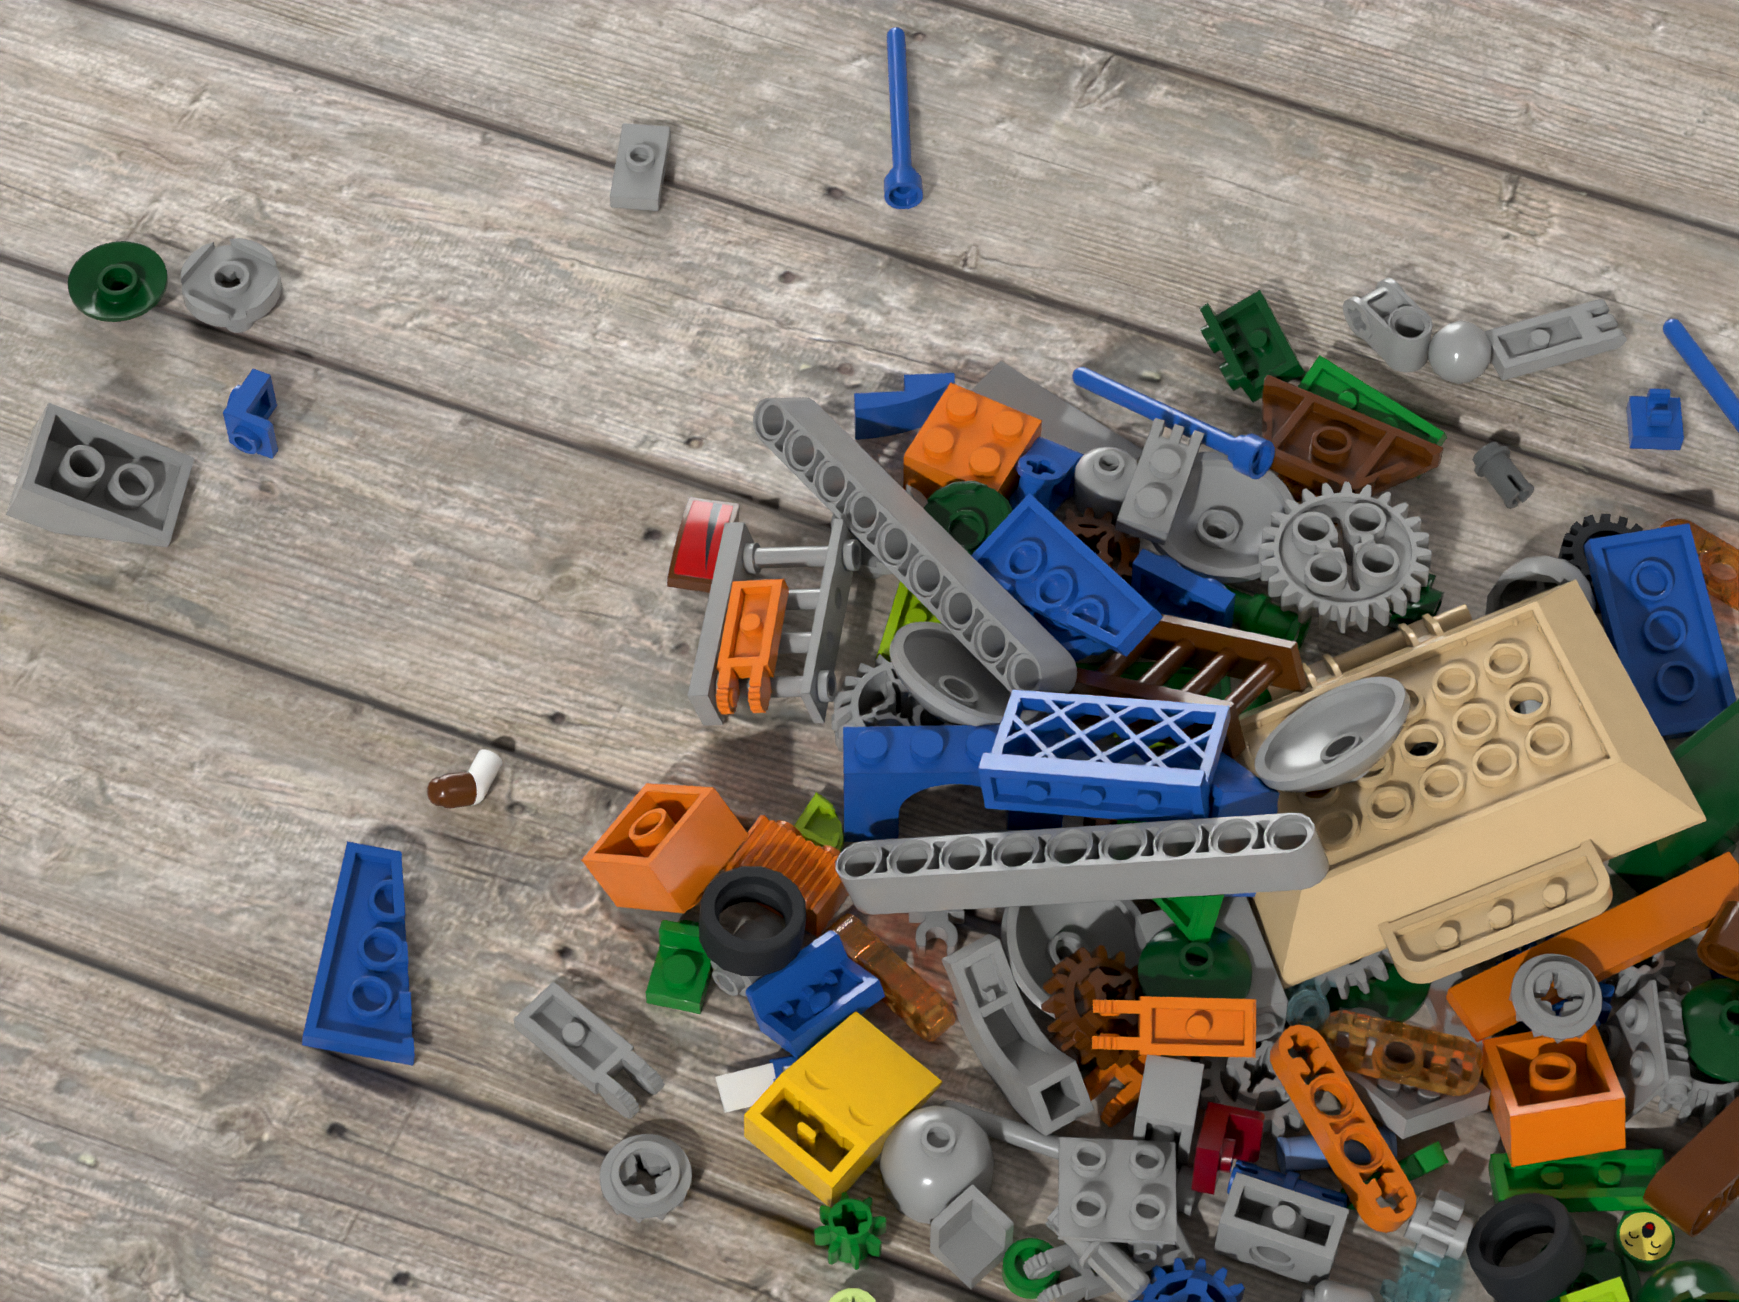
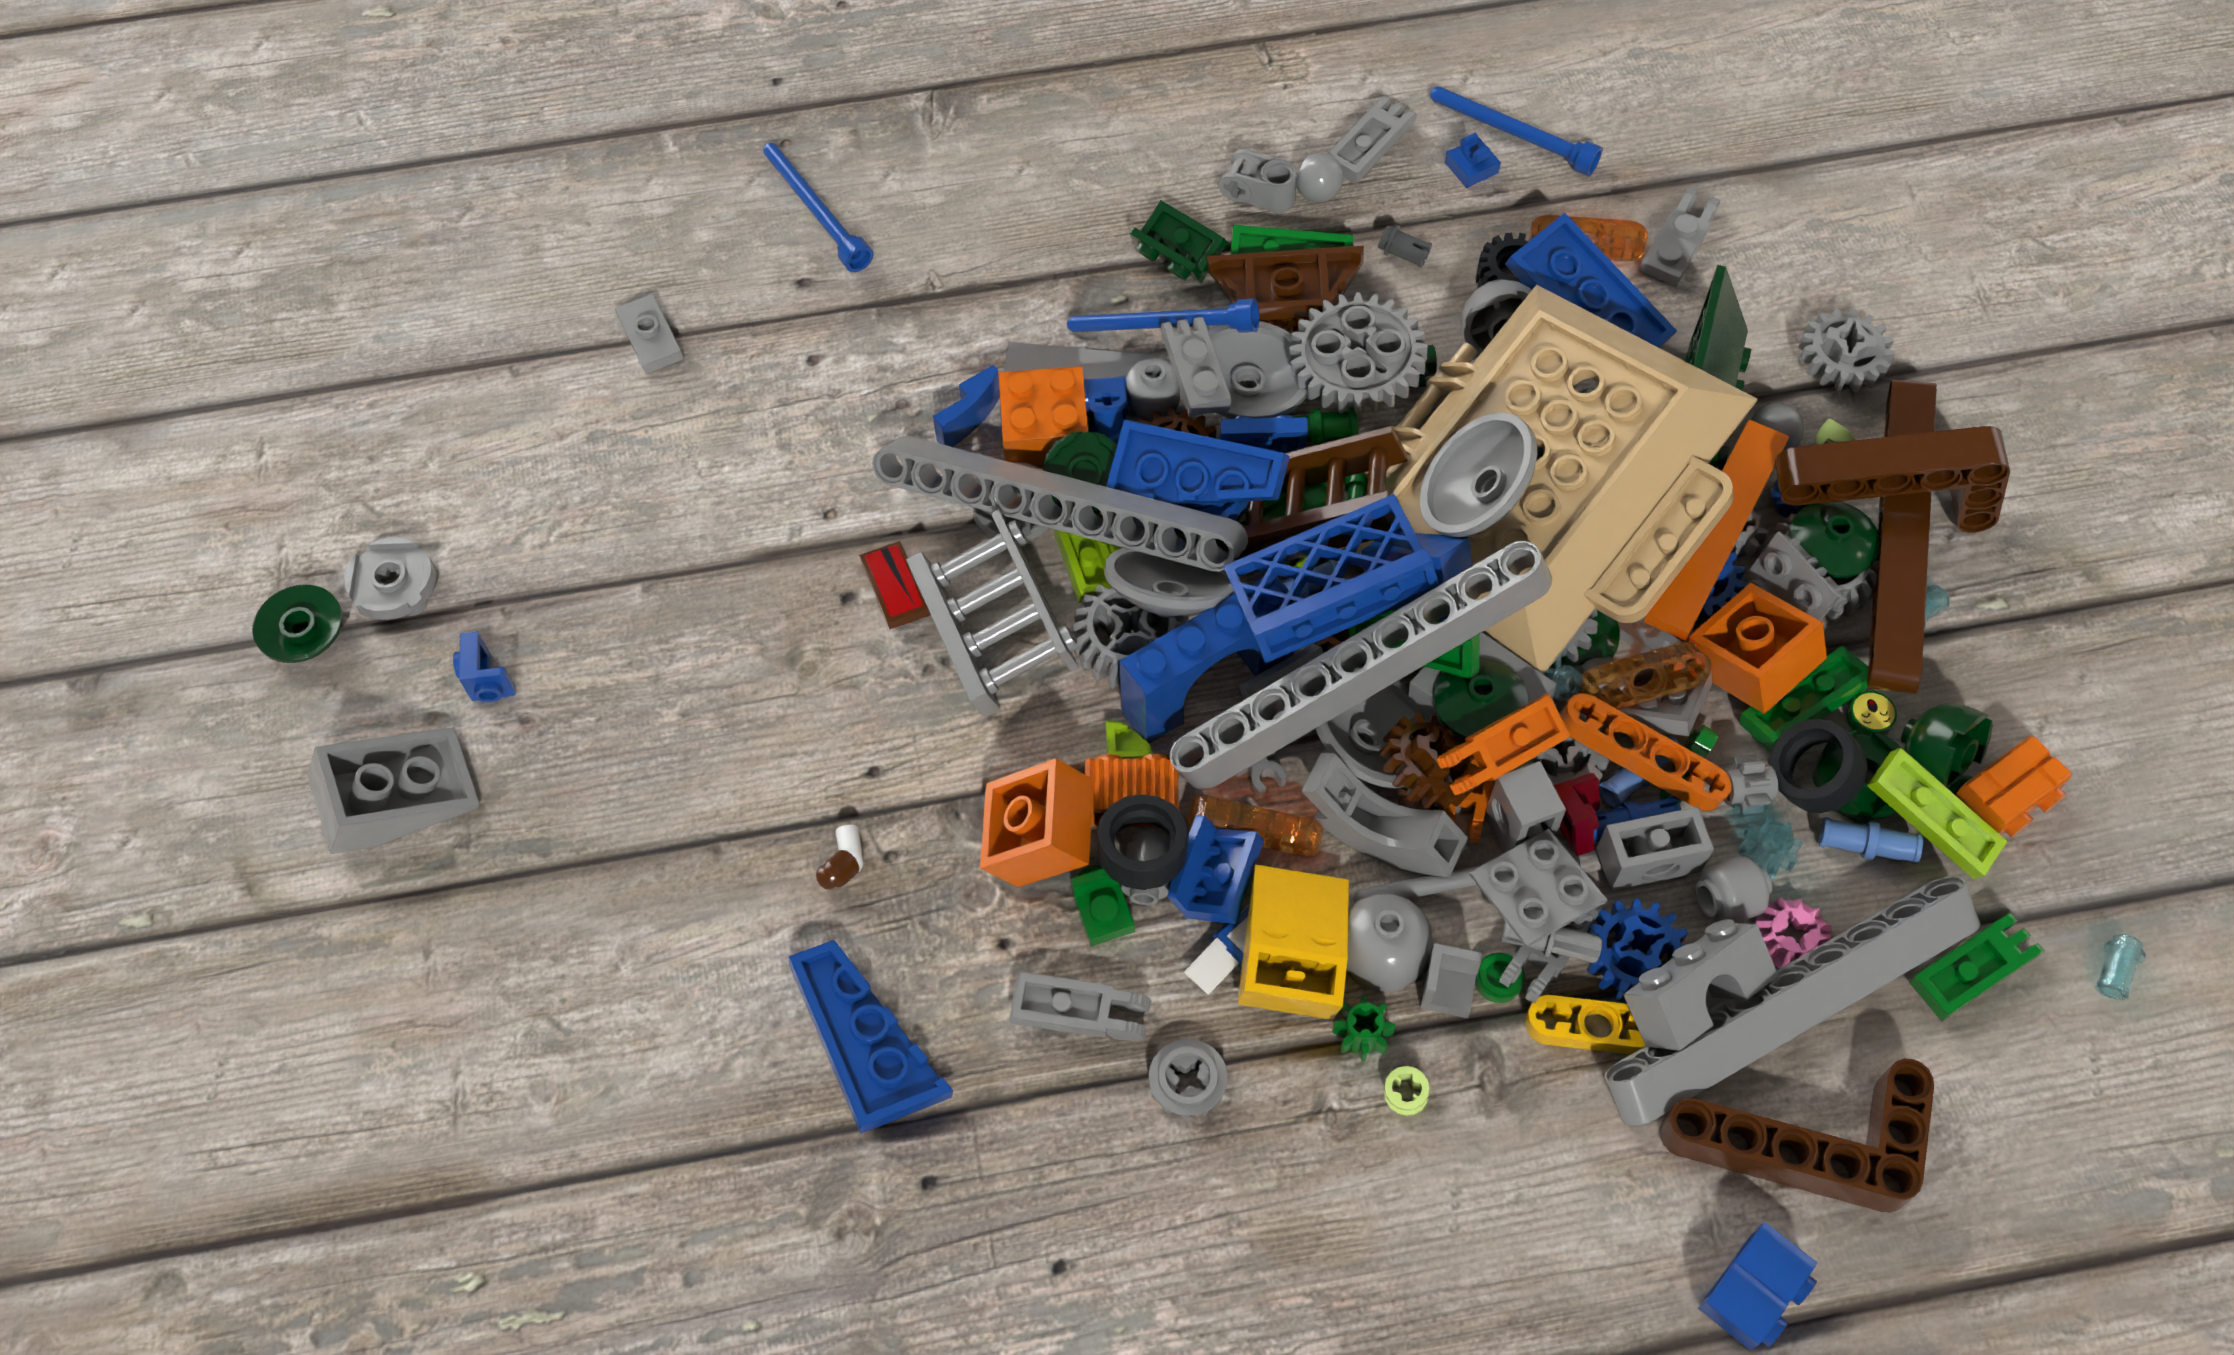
camera: 30 degrees left, 5 degrees up
orange hinge [716,579,789,714] -> none
light grey gear [1509,954,1602,1044] -> none

